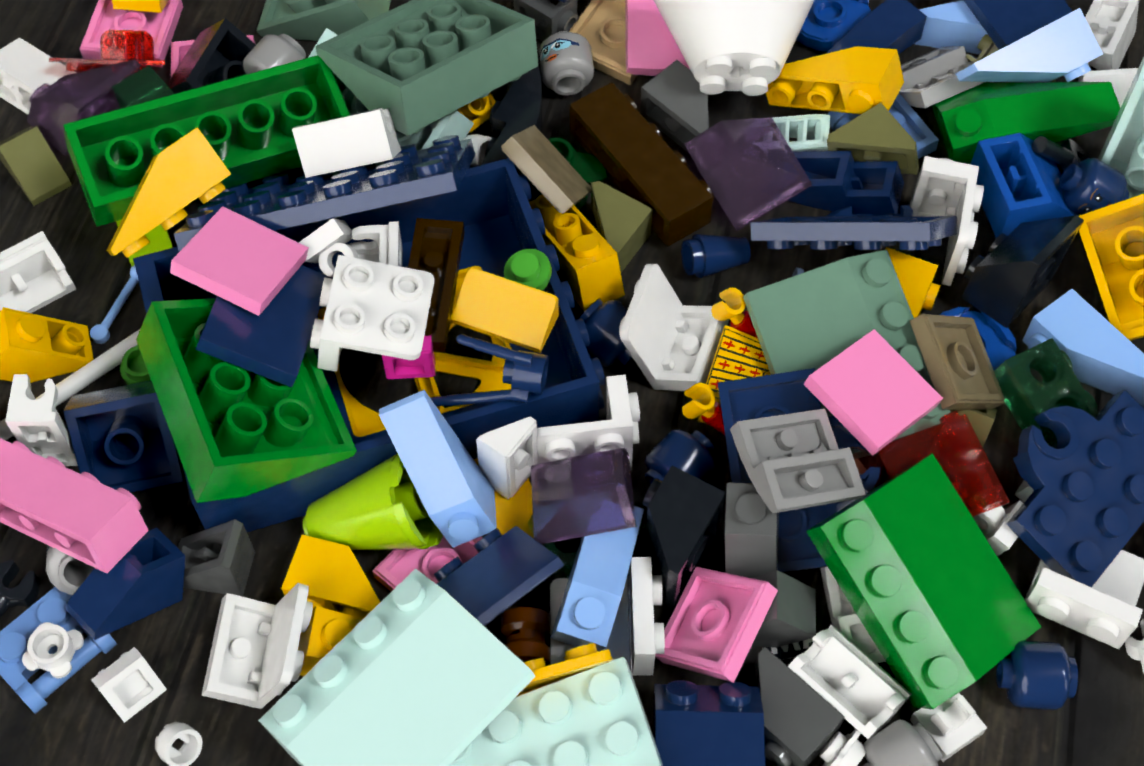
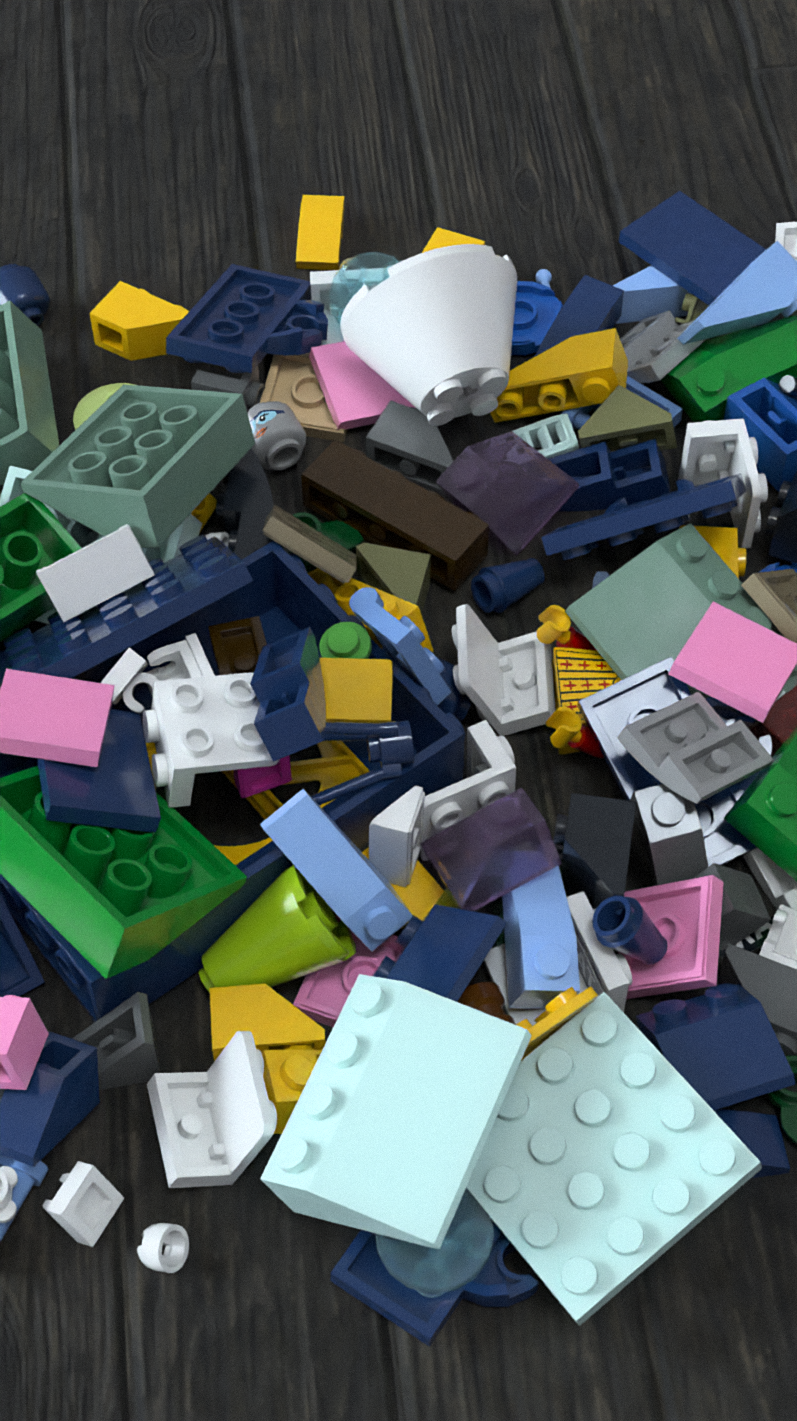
camera: 20 degrees left, 5 degrees down
dark blue head [645,429,716,484] -> none
none -> dark blue slope [250,626,326,762]
none -> medium blue plate [349,587,451,705]
none -> dark blue cone [592,896,668,965]

